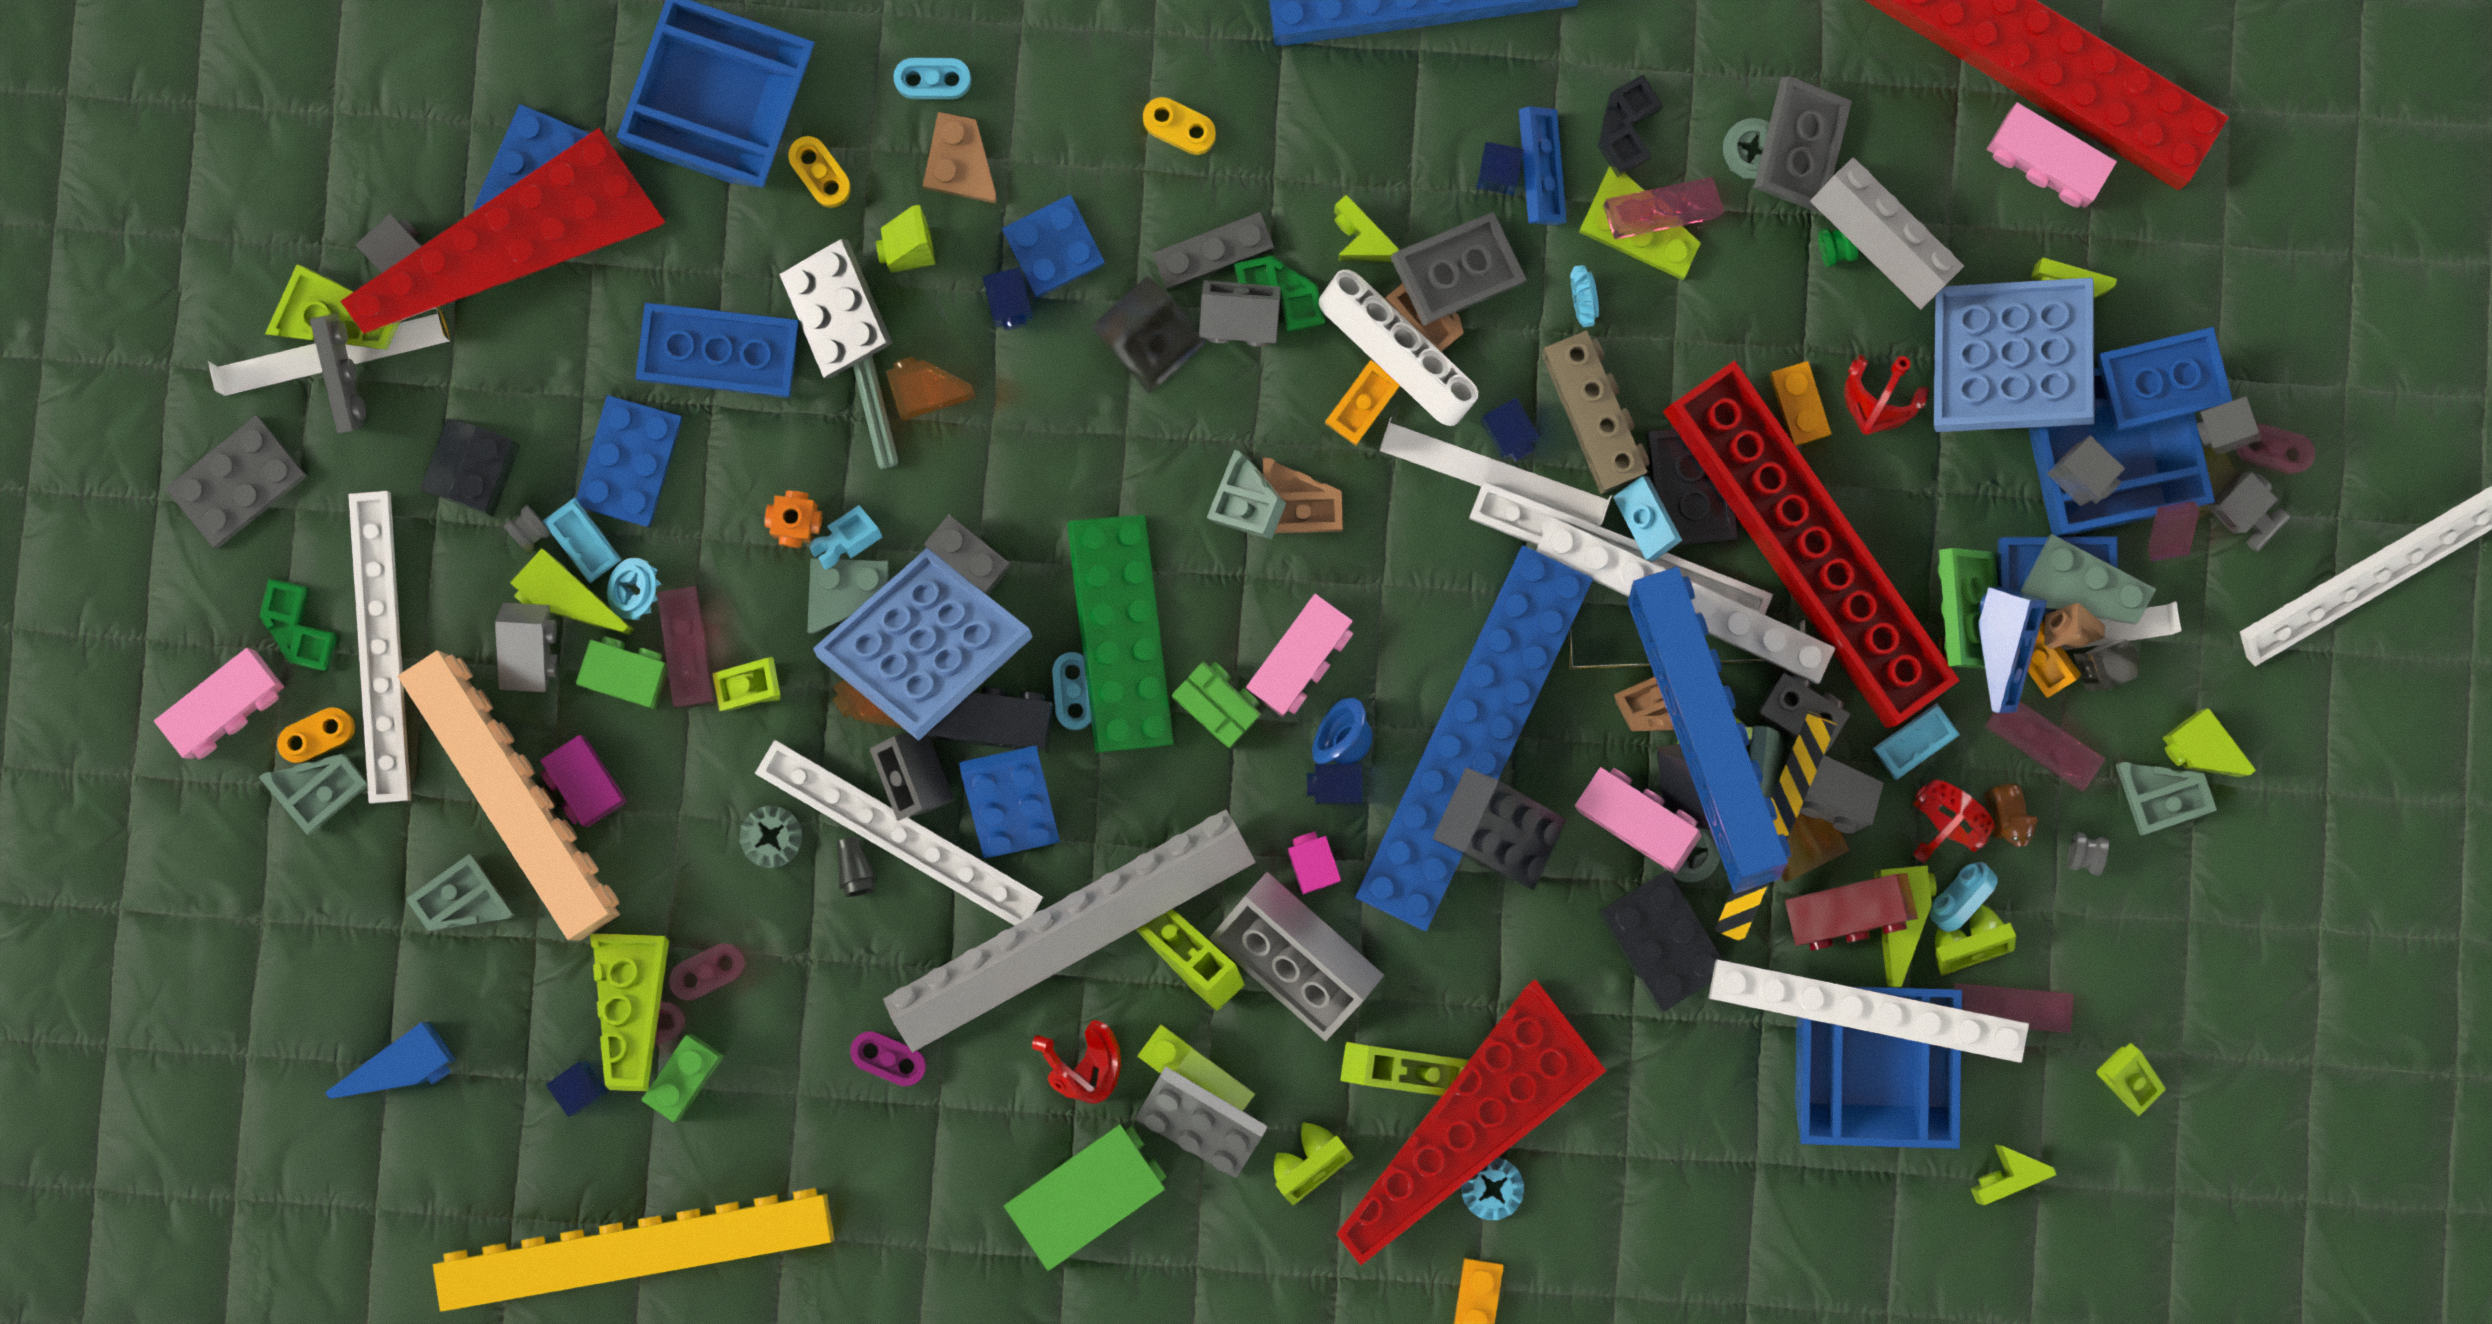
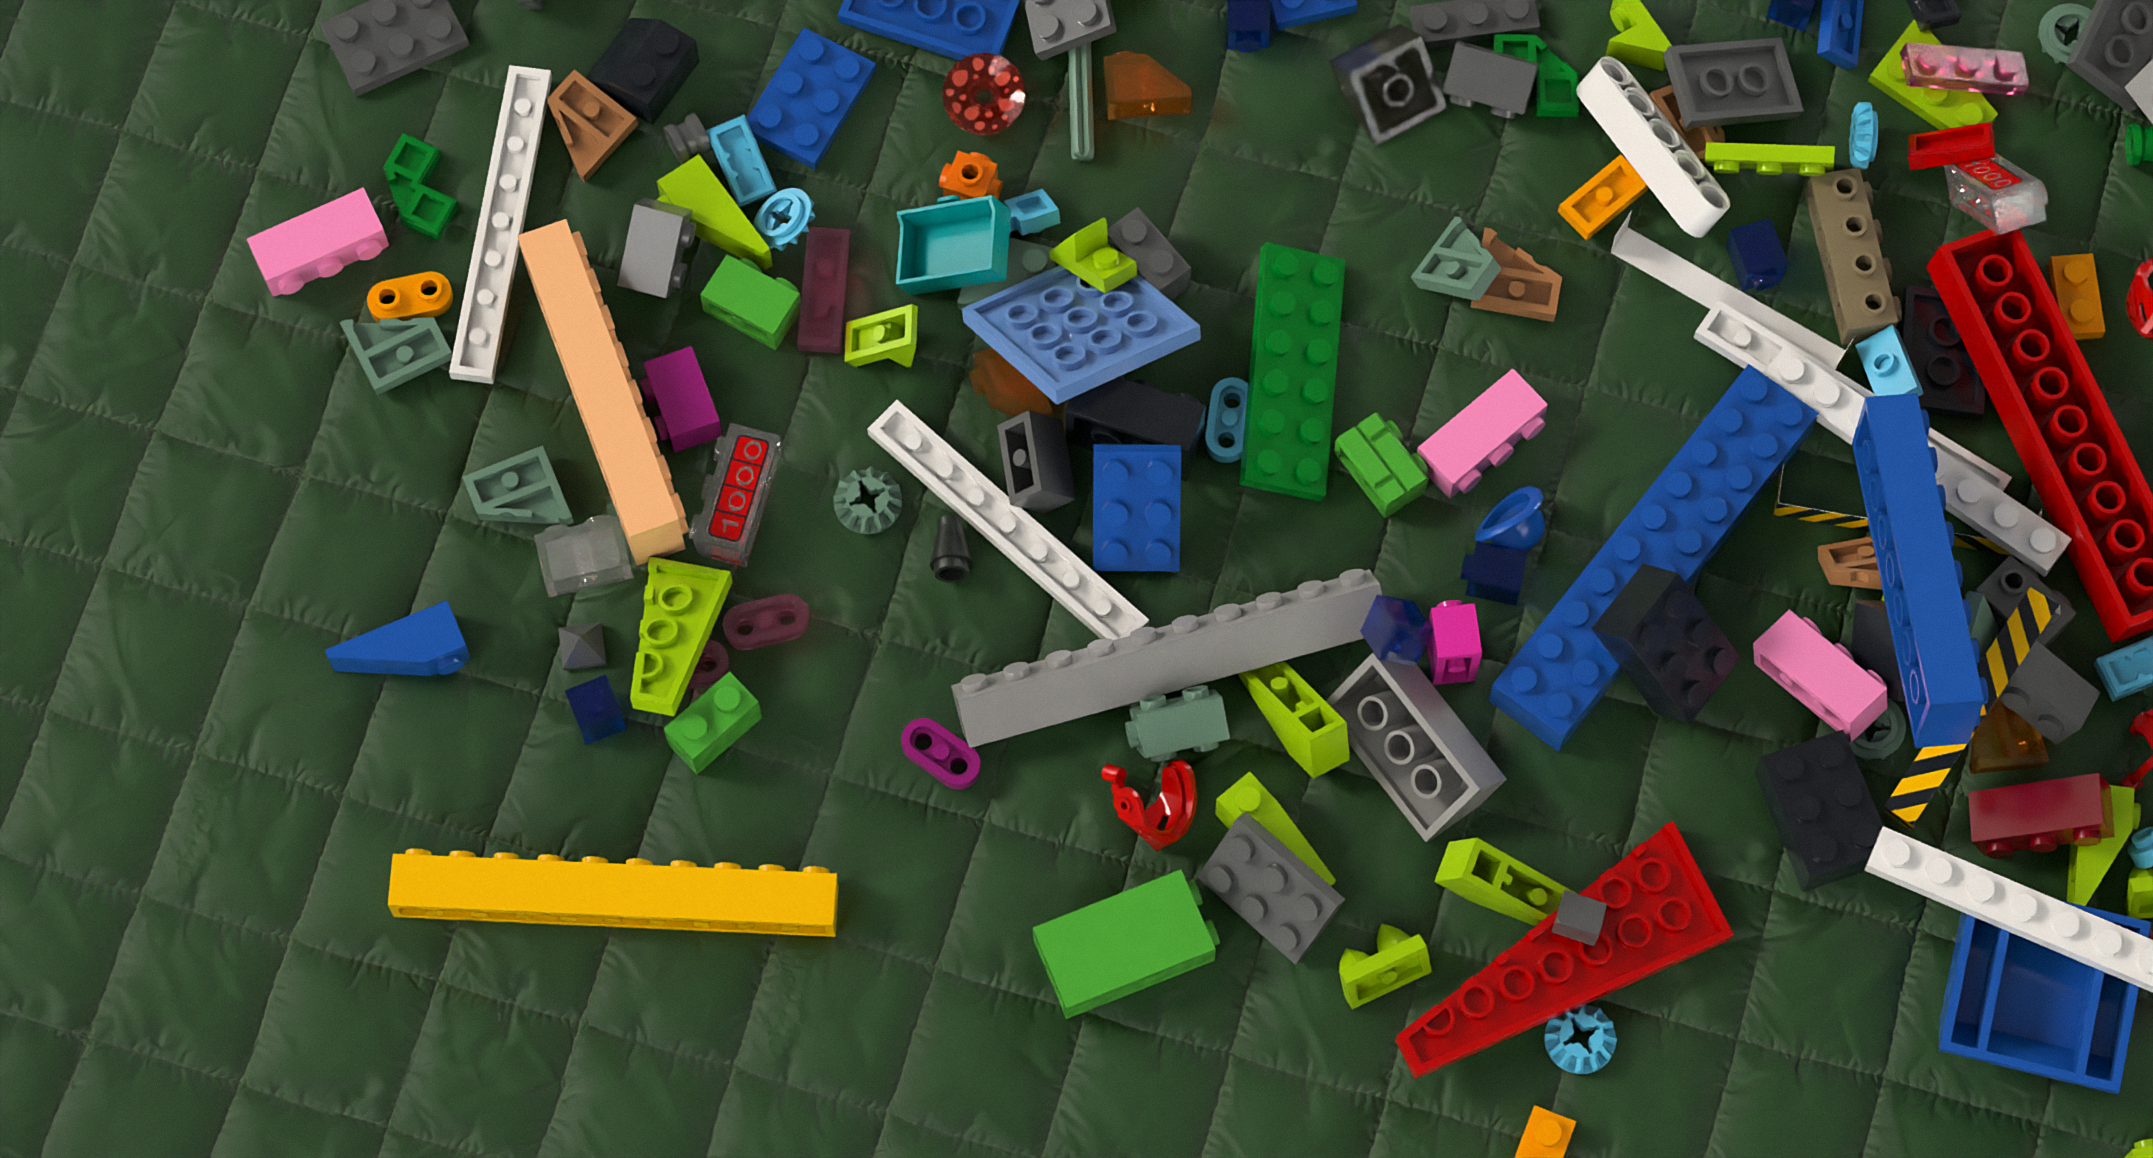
camera: 15 degrees right, 15 degrees down
none -> clear brick [534,515,634,597]
none -> medium nougat wing [546,69,639,183]
none -> dark grey slope [558,622,607,670]
none -> clear brick [689,423,782,567]
none -> teal container [896,195,1011,296]
none -> clear red dish [942,52,1025,135]
none -> lime slope [1049,217,1137,294]
none -> sand green brick [1125,685,1230,762]
none -> clear blue brick [1360,595,1433,666]
none -> dark grey slope [1551,890,1607,946]
none -> lime wing [1705,142,1835,176]
none -> red tile [1908,122,1995,171]
none -> clear brick [1944,153,2048,235]

